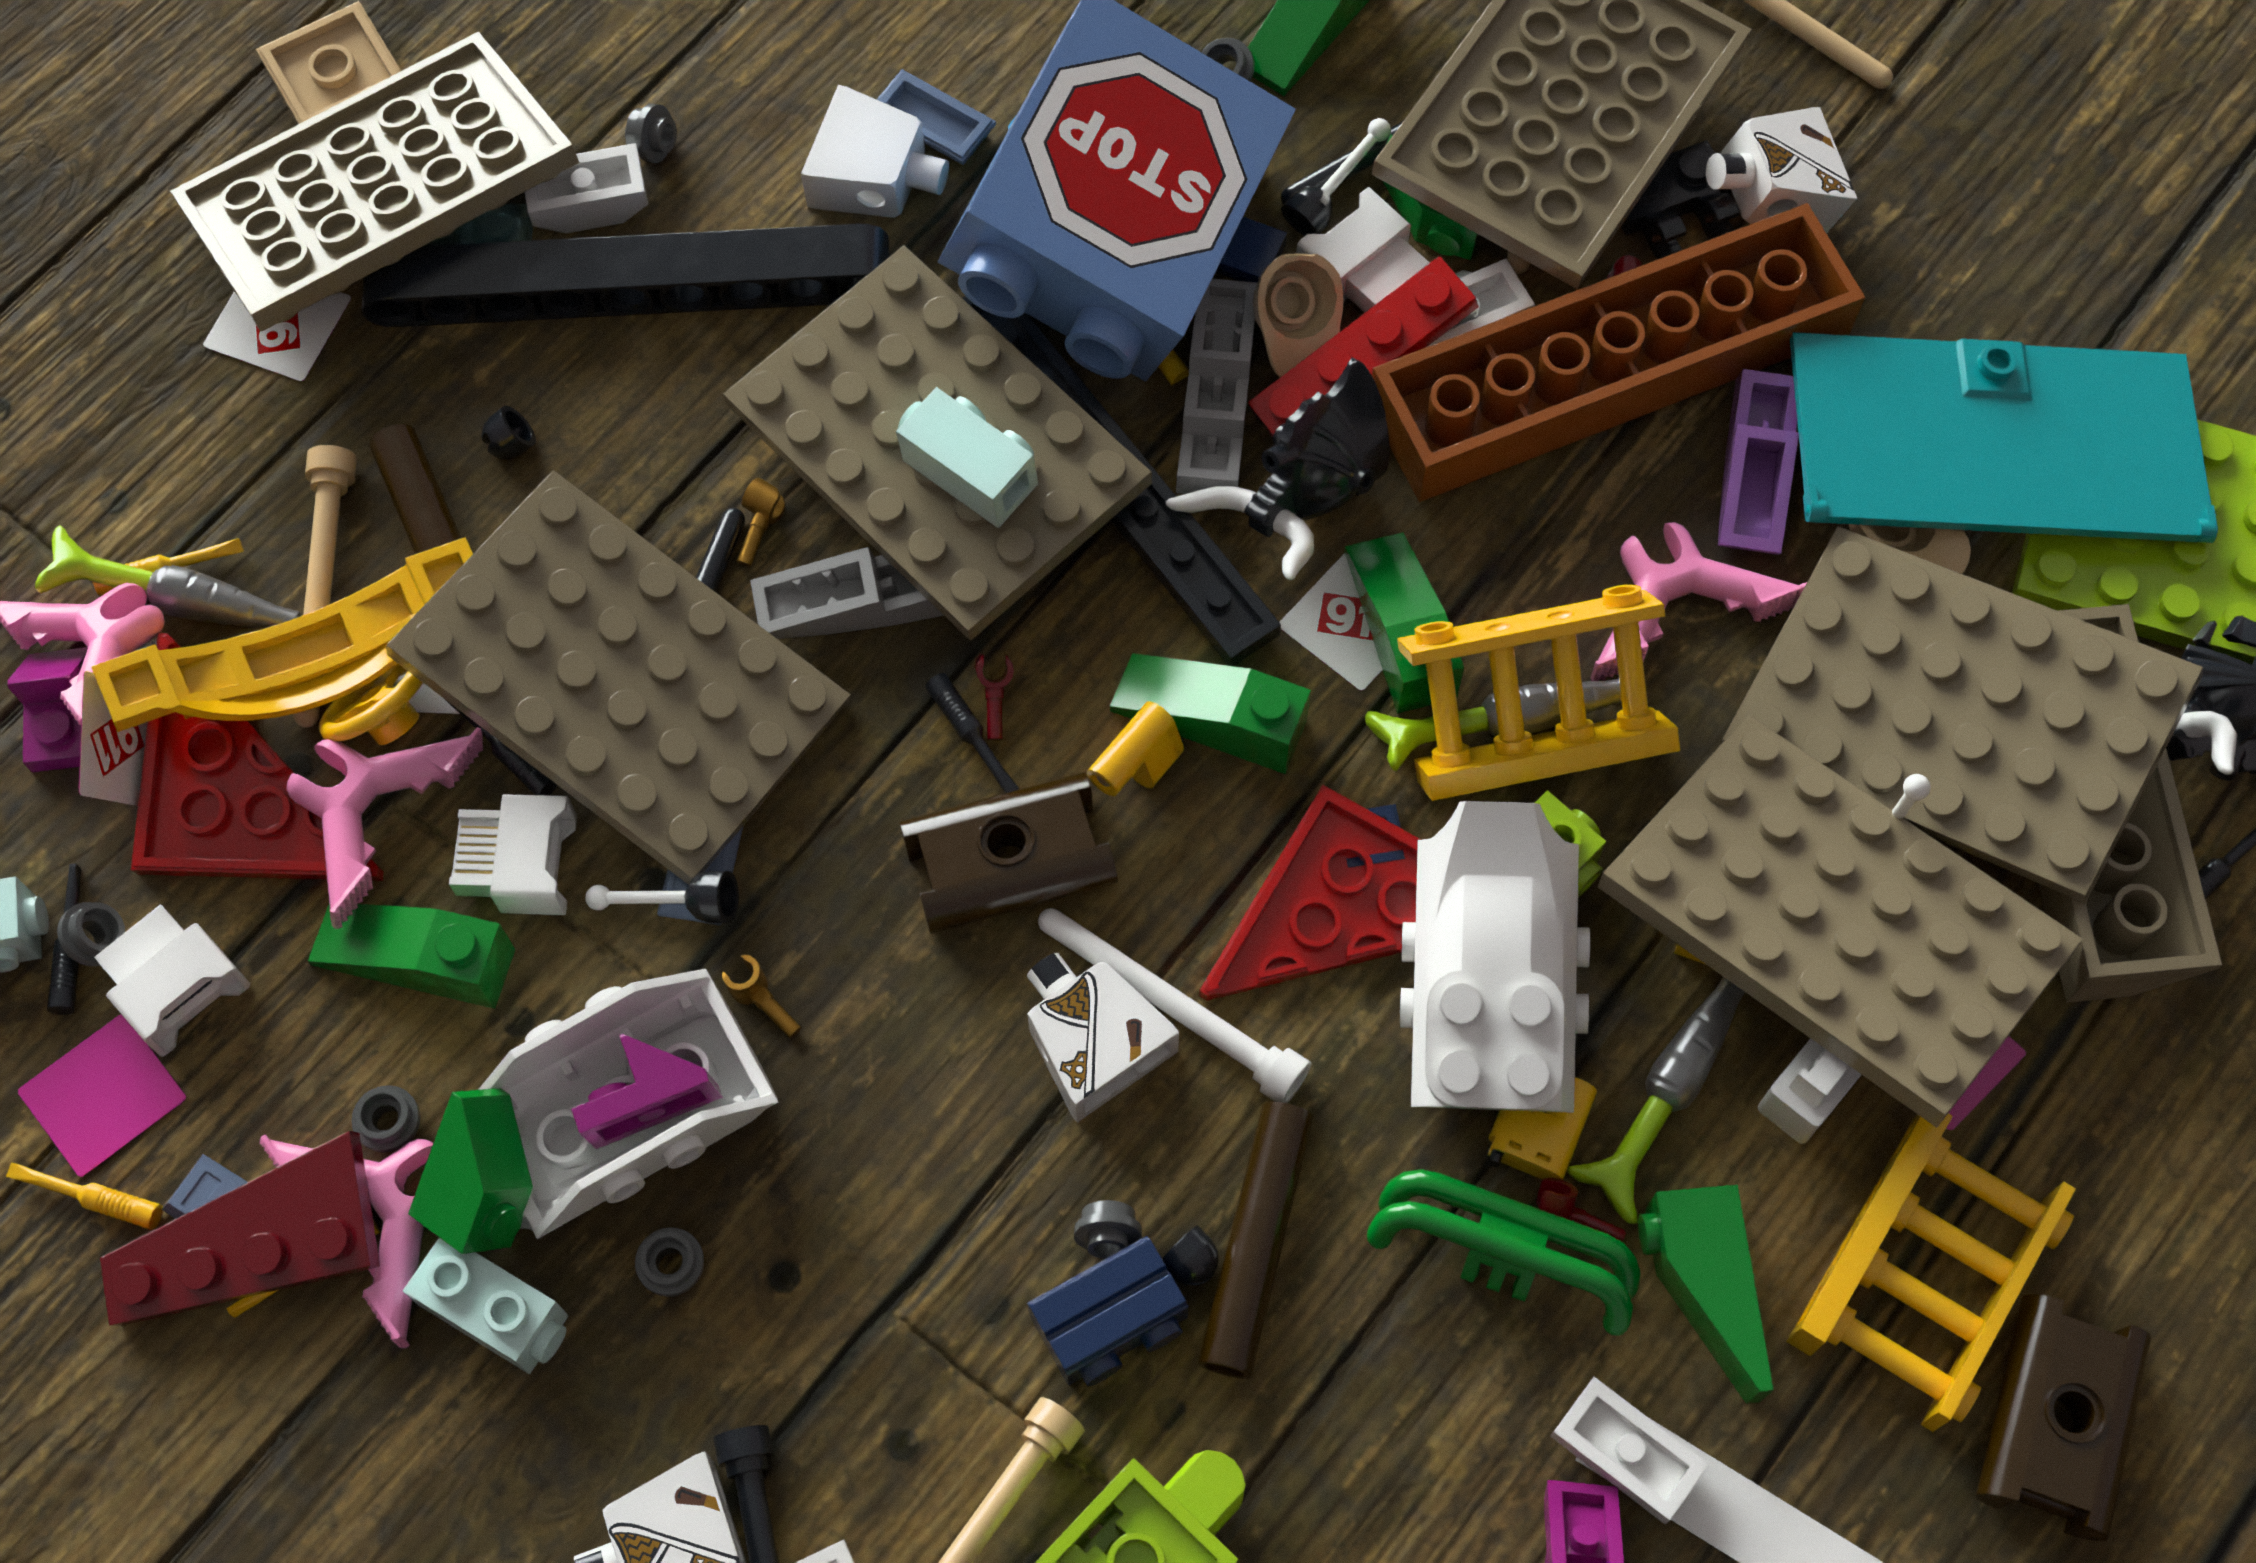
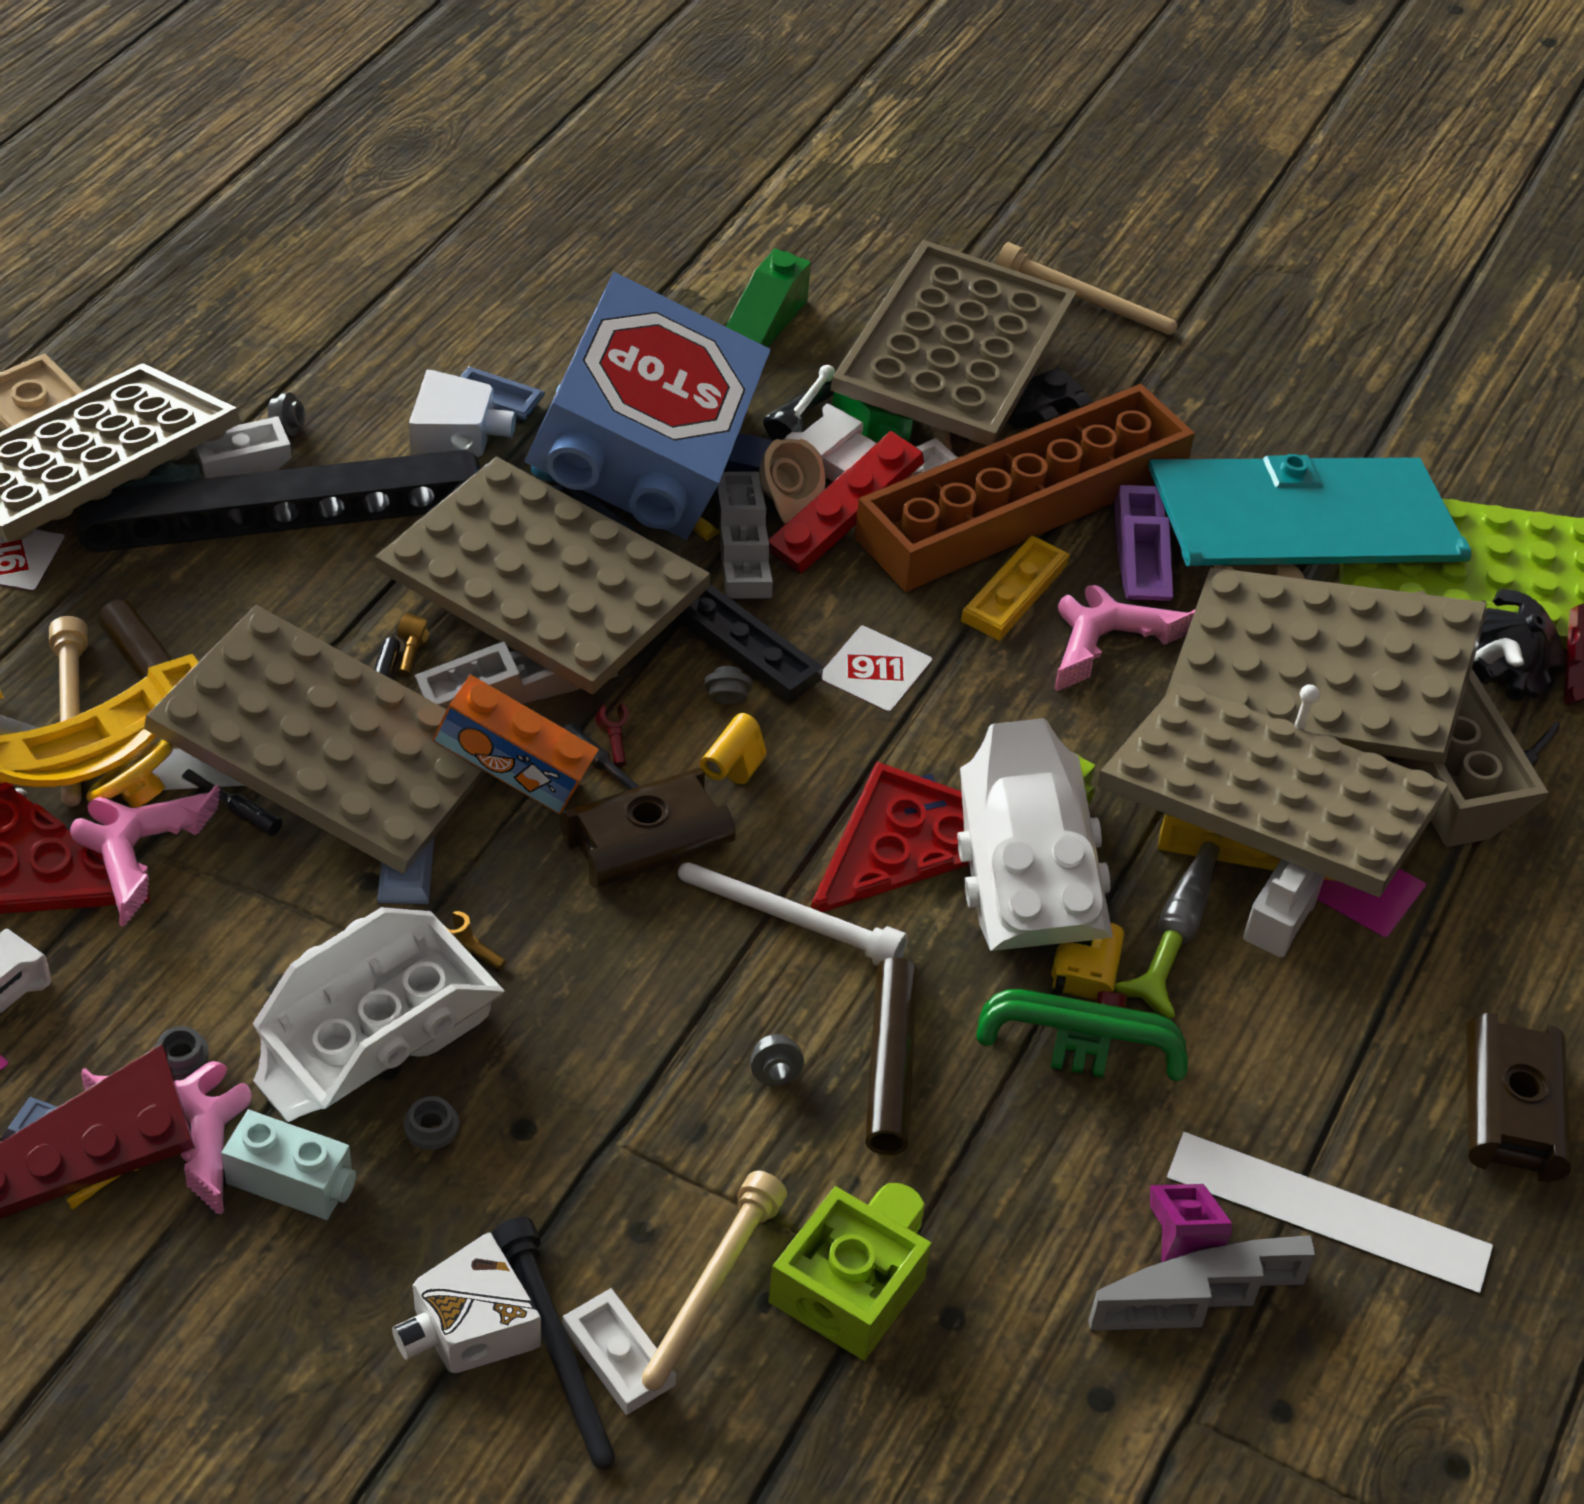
camera: 15 degrees left, 20 degrees down
green slope [308,904,516,1009] -> none
green slope [408,1088,533,1254] -> none
white piece [449,794,577,915] -> none
black hinge [481,406,536,460] -> none
magenta slope [571,1034,723,1149] -> none
black hinge [585,871,739,923] -> none
light aqua brick [896,387,1038,528] -> none
white torso [1027,953,1179,1123] -> none
dark blue brick [1027,1236,1188,1387] -> none
green slope [1110,653,1311,774] -> none
black hinge [1162,1225,1218,1285] -> none
black helmet [1166,357,1390,580] -> none
green slope [1344,532,1464,714] -> none
piece [1365,678,1622,772] -> none
yellow fence [1397,585,1680,801] -> none
white plate [1550,1377,1710,1525] -> none
green slope [1638,1184,1774,1404] -> none
white torso [1706,107,1857,234] -> none
yellow fence [1786,1113,2076,1432] -> none
none -> brick [432,674,599,815]
none -> dark grey plate [704,666,752,705]
none -> yellow tile [961,535,1070,641]

